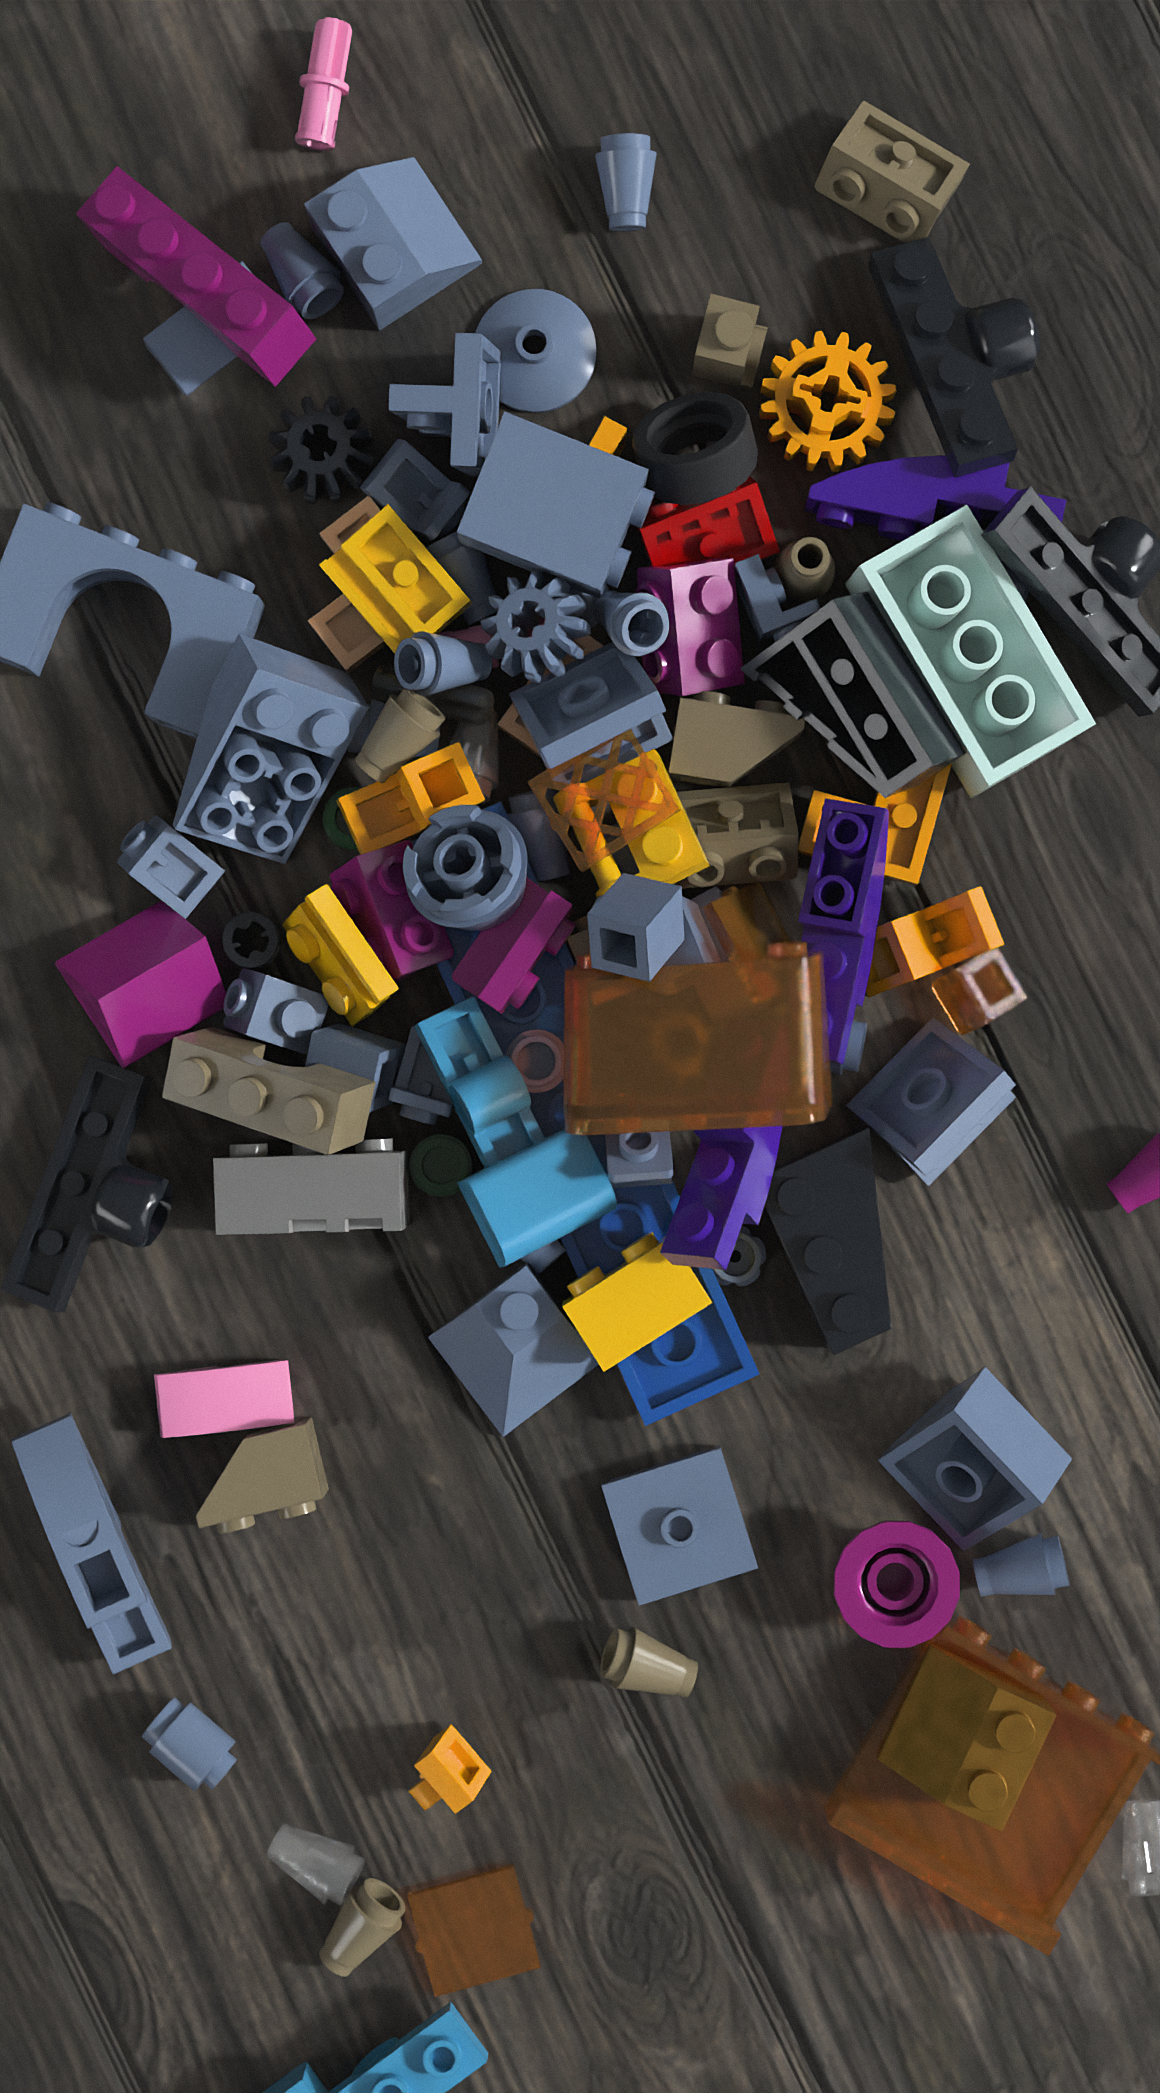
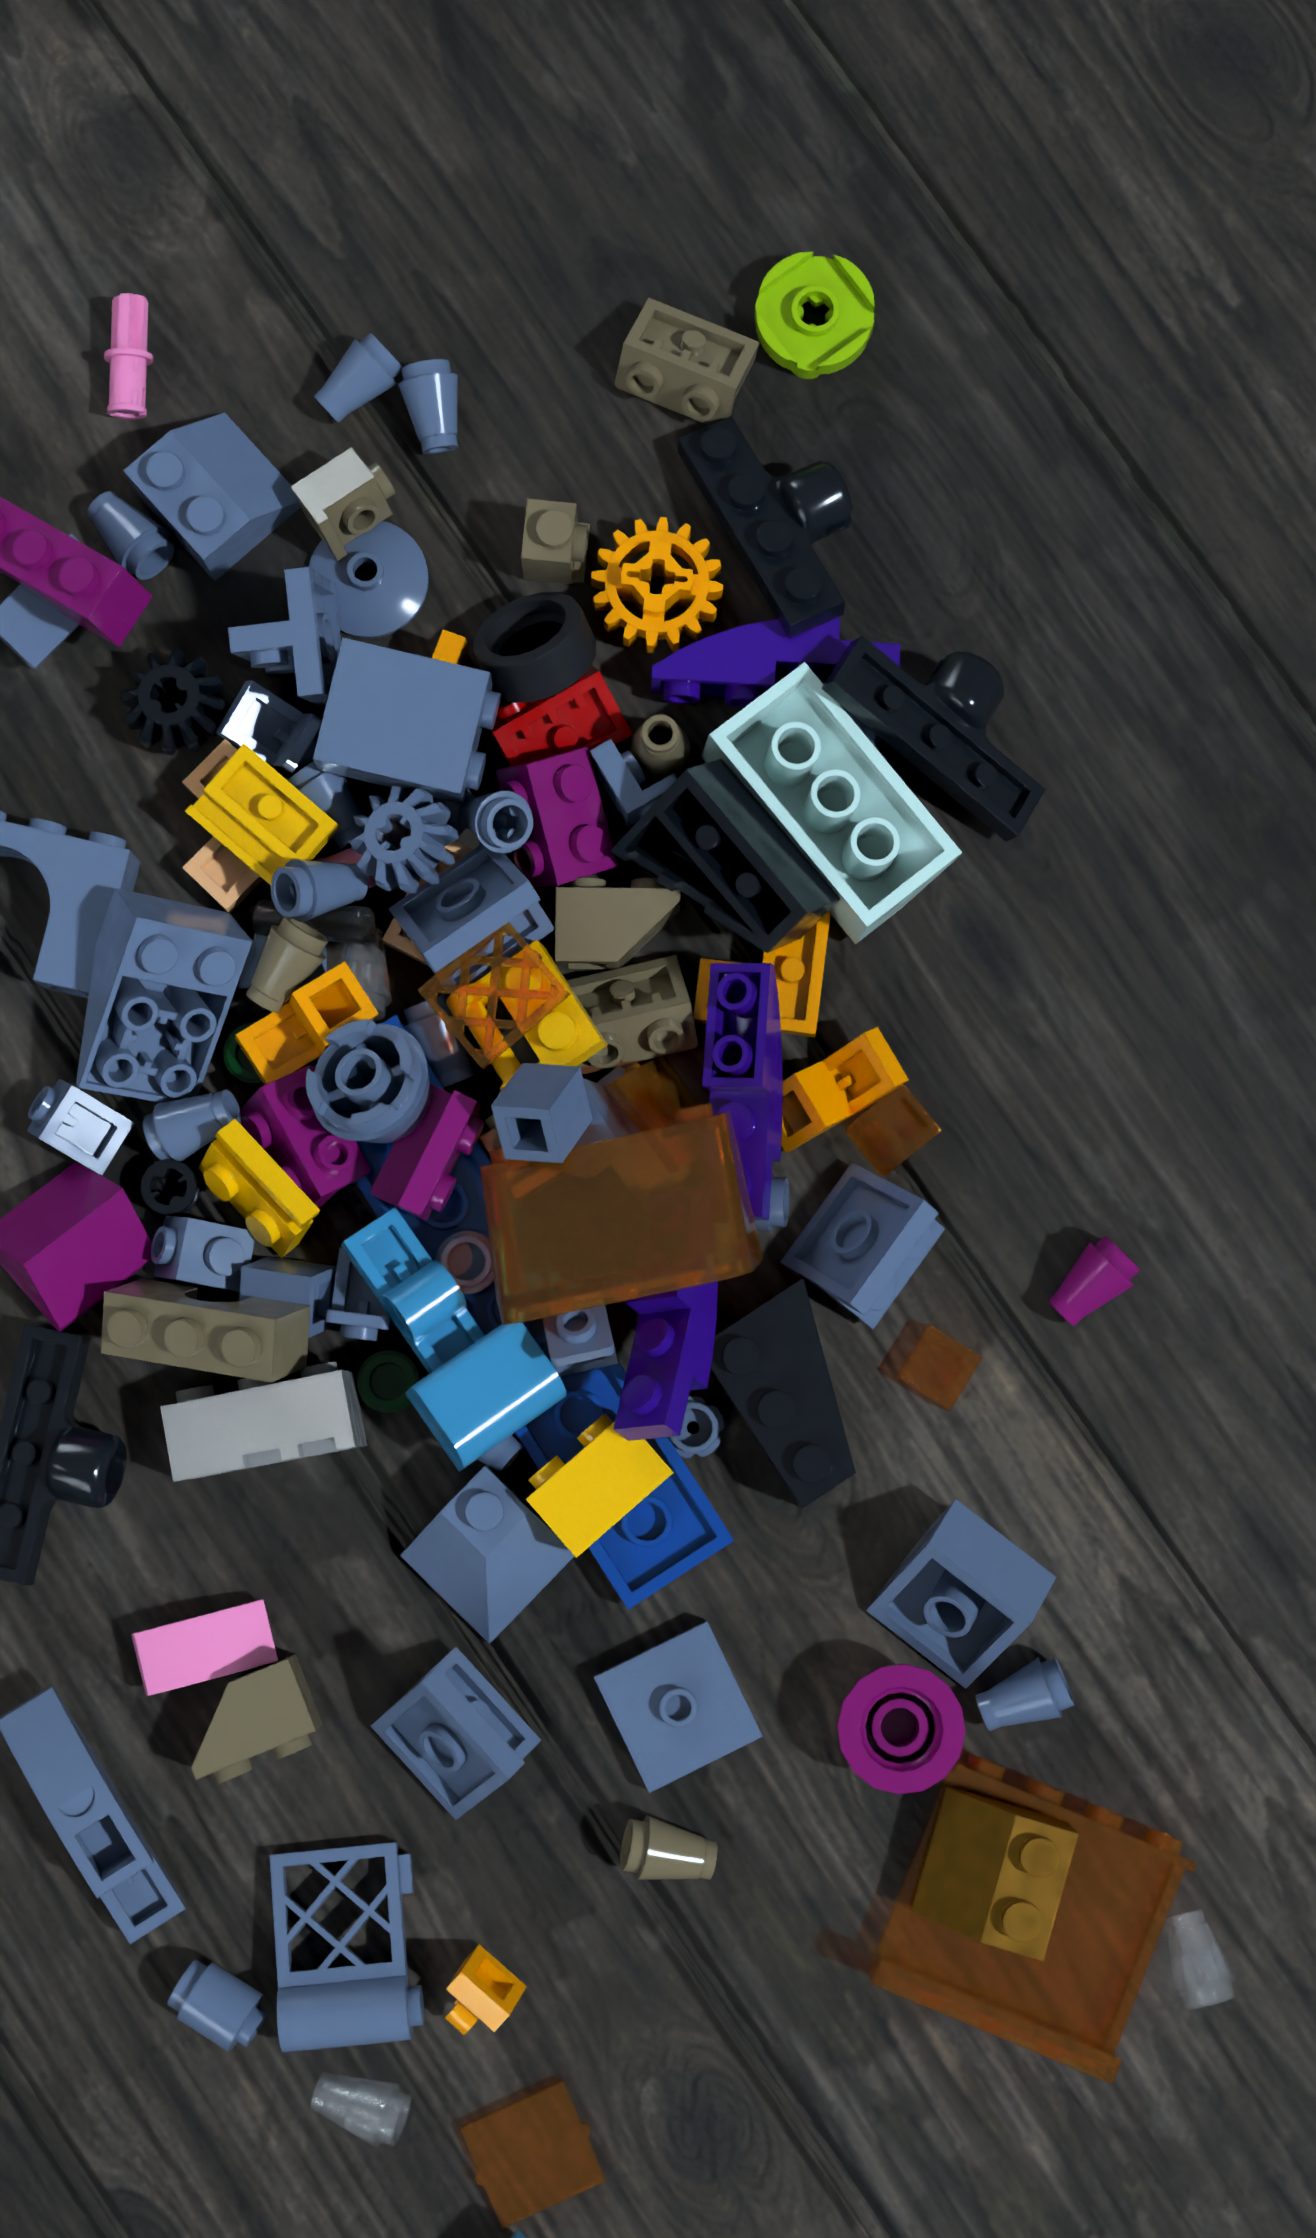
camera: 20 degrees left, 5 degrees down
dark tan cone [319,1878,405,1977] -> none
none -> sand blue cone [143,1089,241,1161]
none -> sand blue piece [269,1842,424,2053]
none -> dark tan brick [291,447,396,561]
none -> sand blue cone [314,332,403,423]
none -> sand blue bracket [371,1647,541,1820]
none -> lime plate [754,252,875,379]
none -> clear orange tile [895,1324,983,1411]

